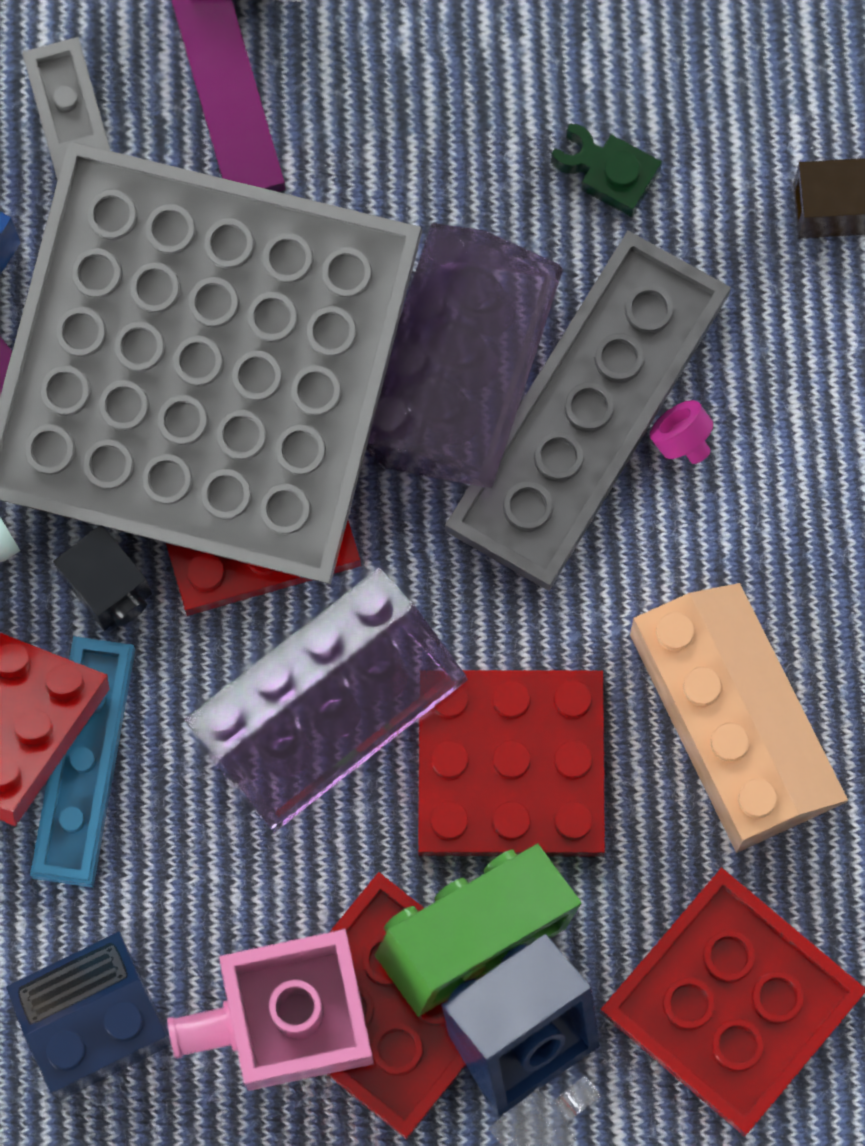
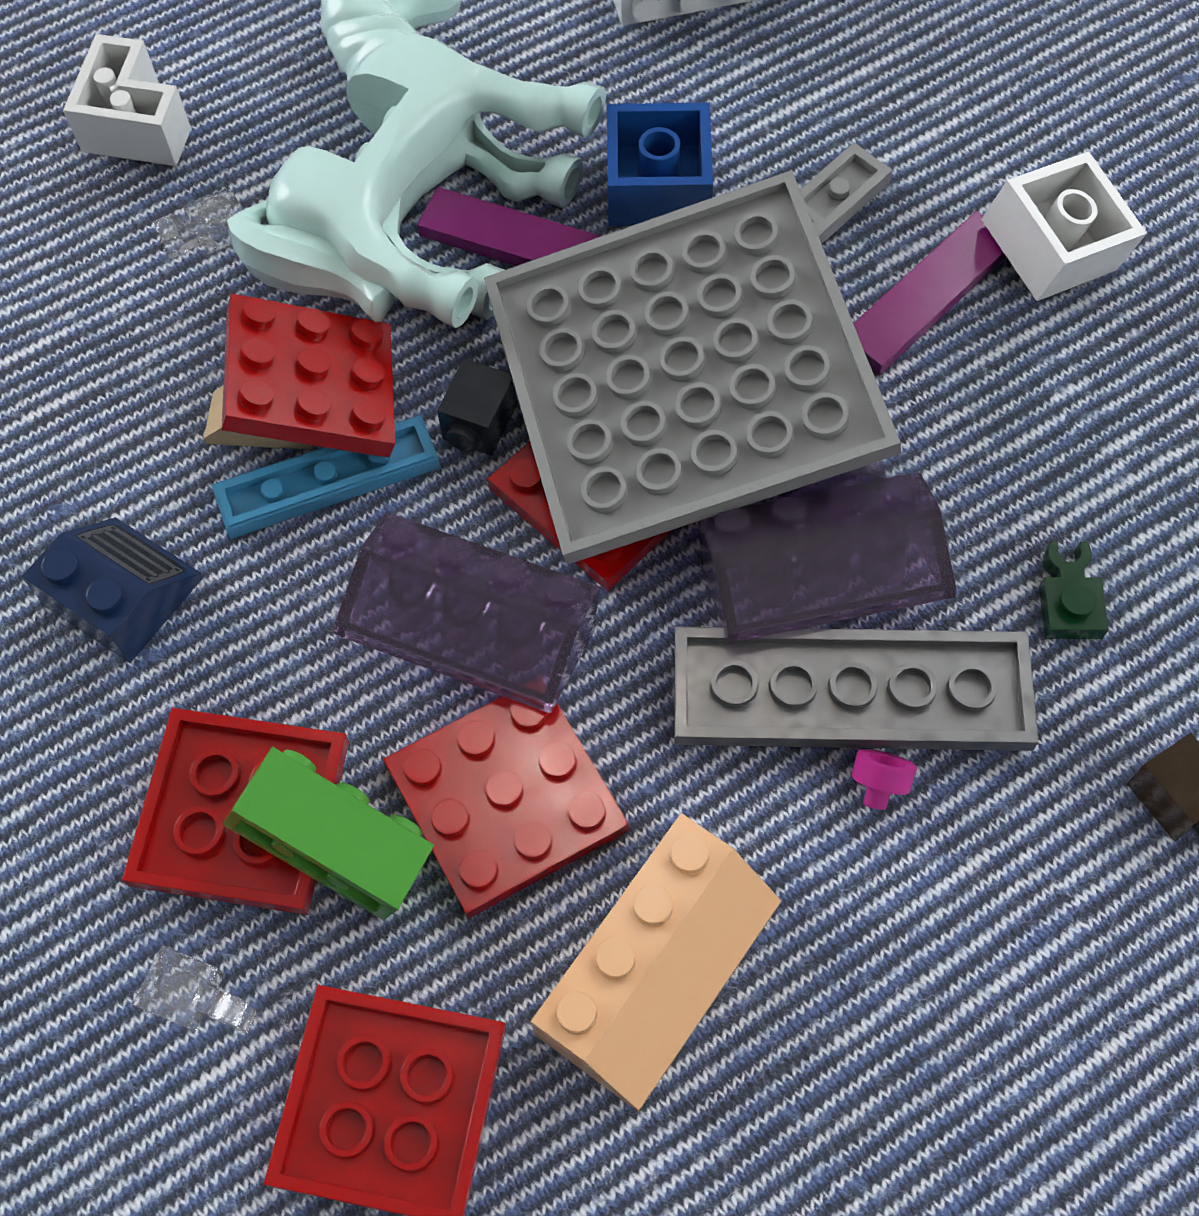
camera: 60 degrees right, 10 degrees down
bright pink brick [167,929,374,1091] -> none
slope [442,934,600,1117] -> none

